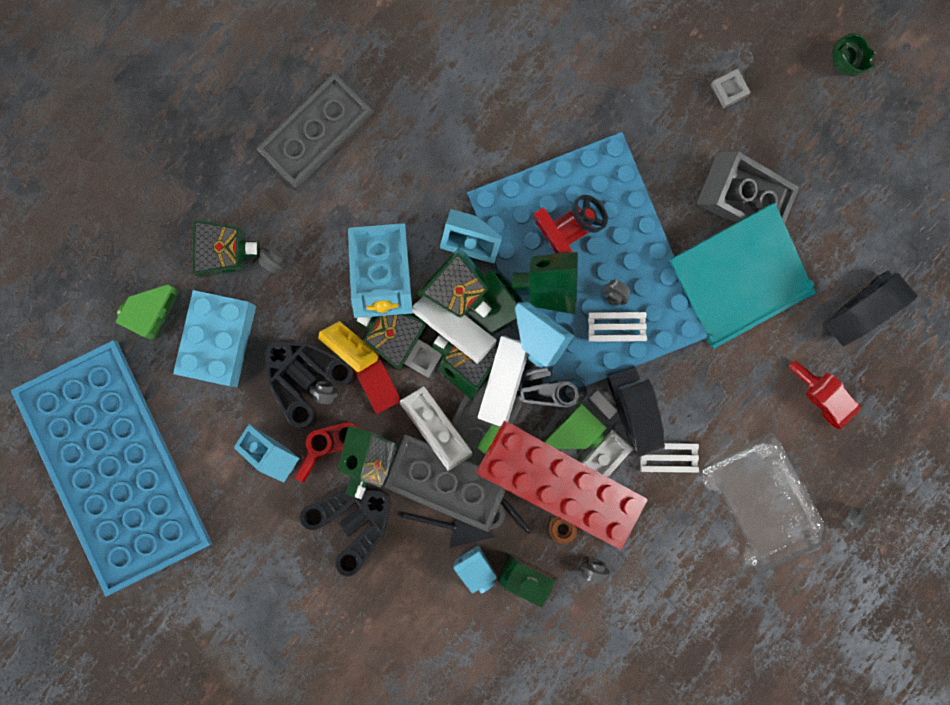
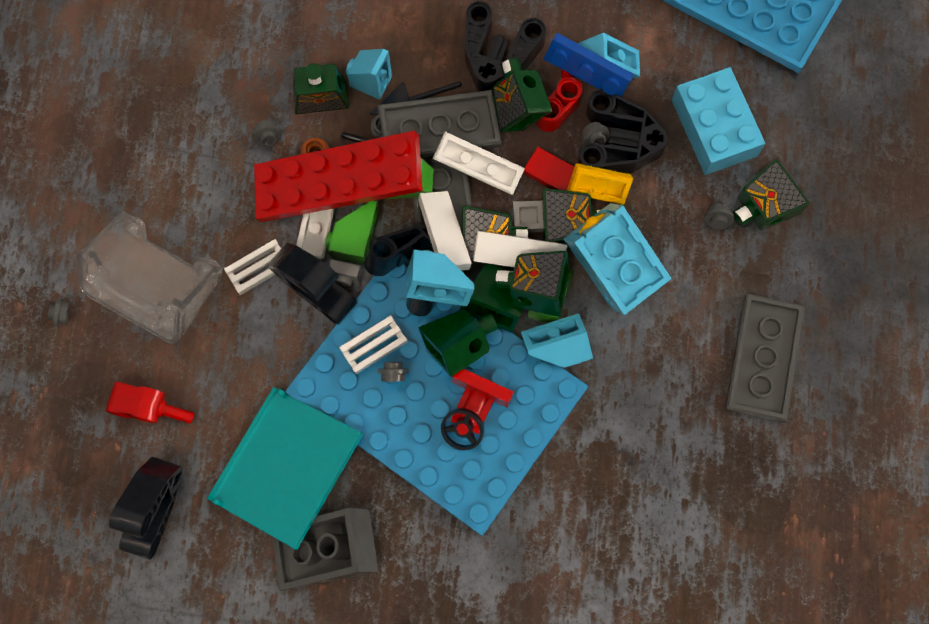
camera: 145 degrees right, 10 degrees down
bright green slope [115,285,180,340] -> none
none -> blue plate [543,33,634,97]

